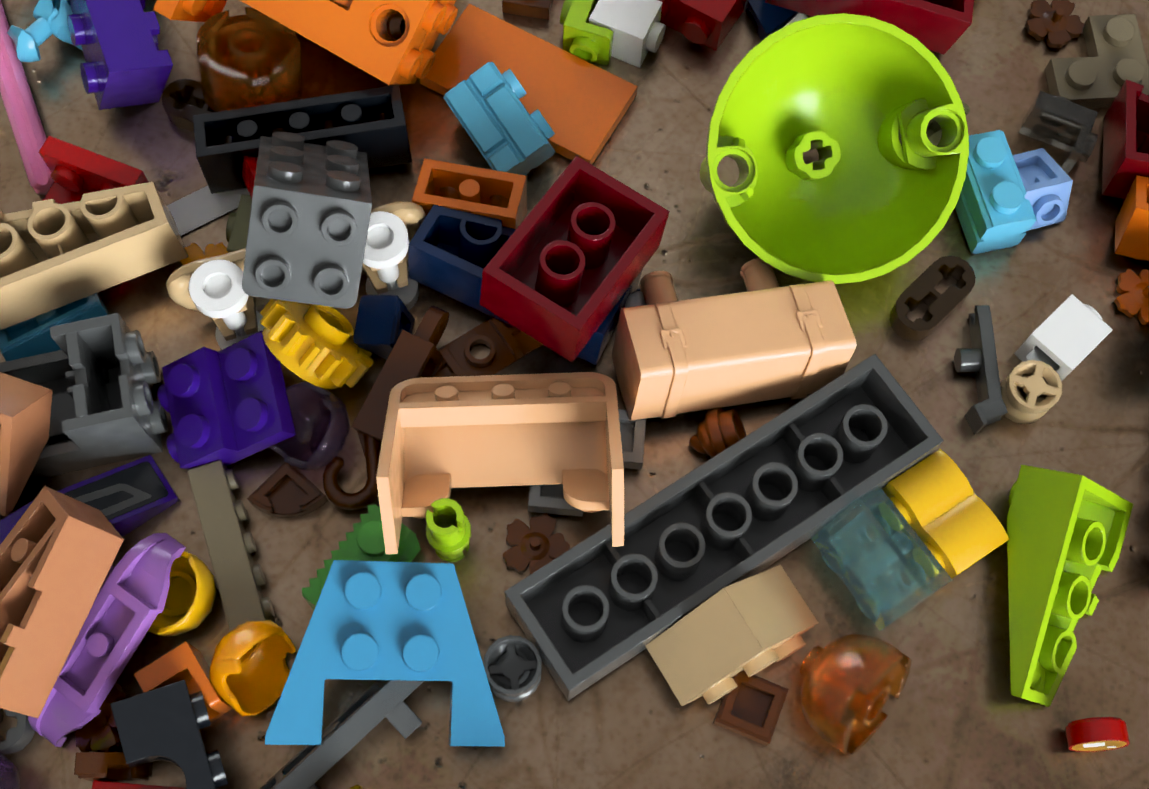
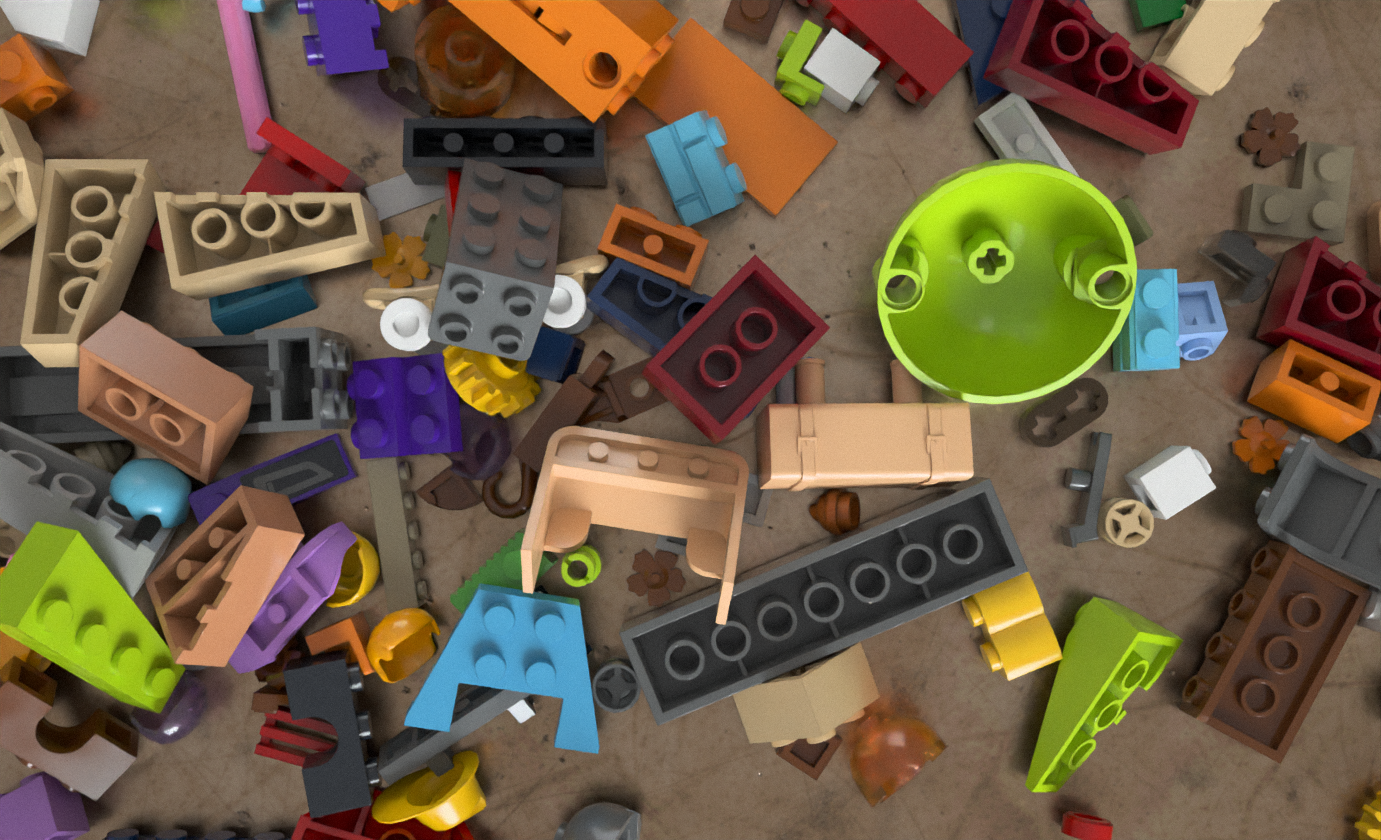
camera: 15 degrees right, 20 degrees up
clear light blue brick [811,489,952,631] -> none

